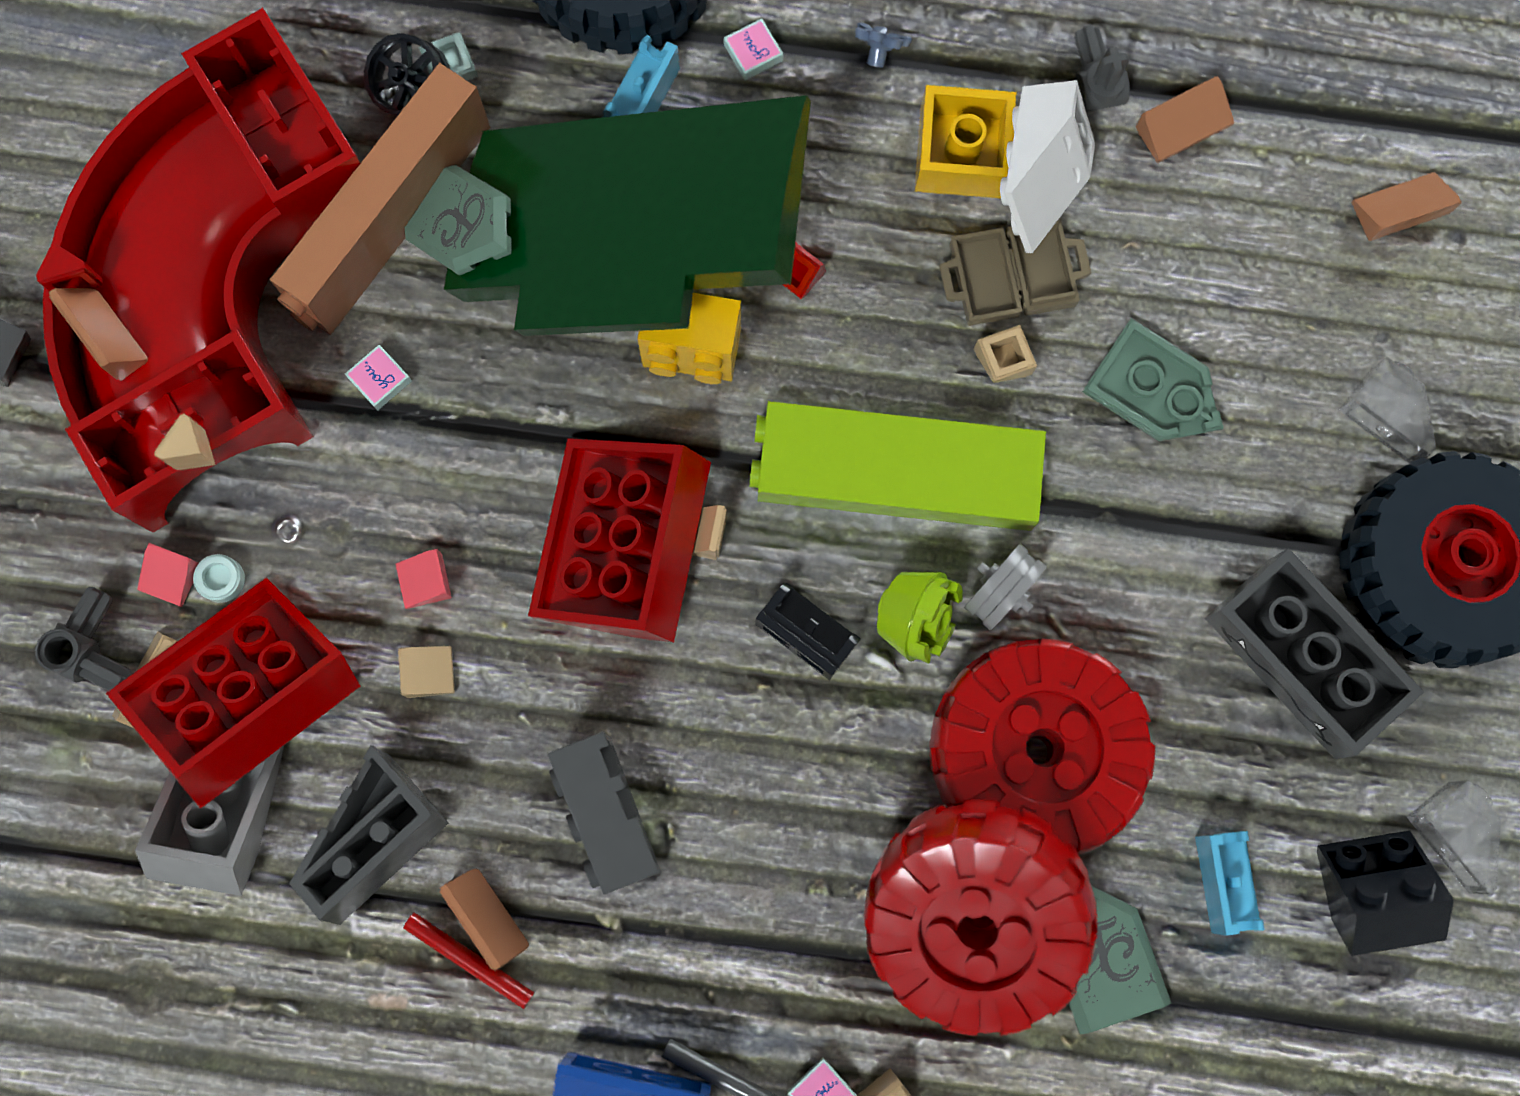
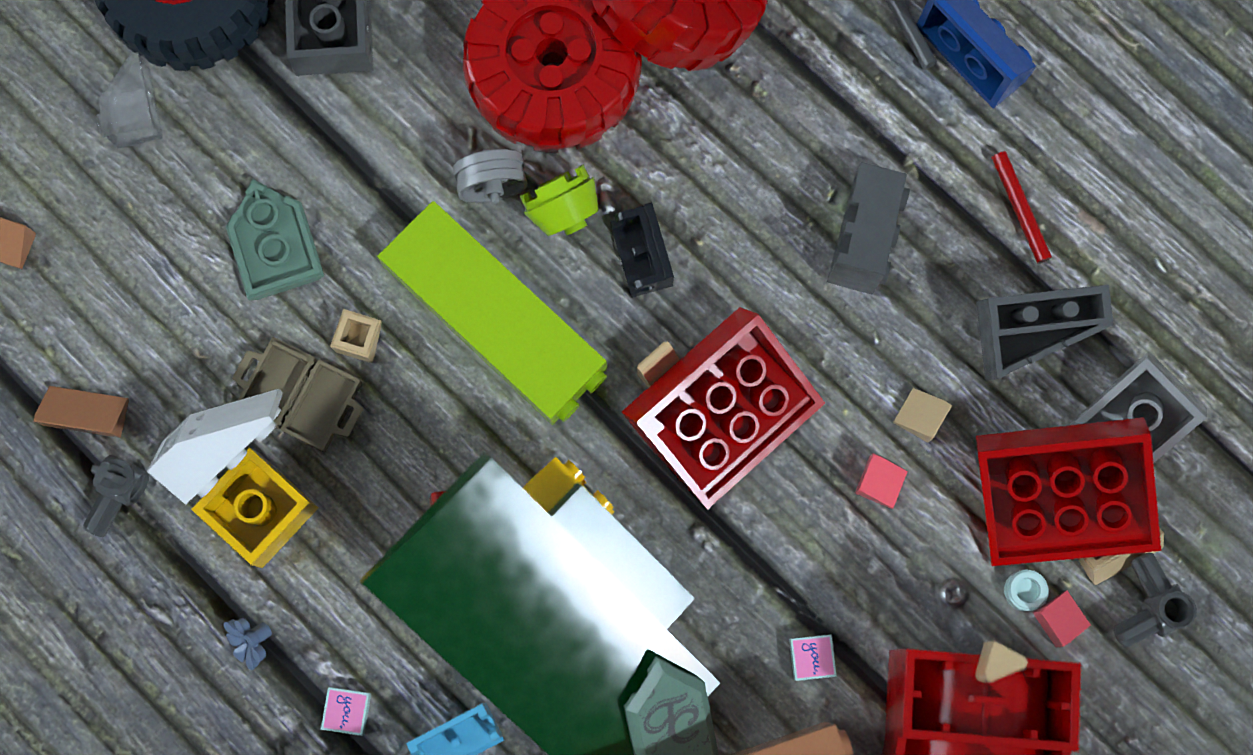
camera: 140 degrees left, 0 degrees up
nougat slope [439,869,529,970] -> none

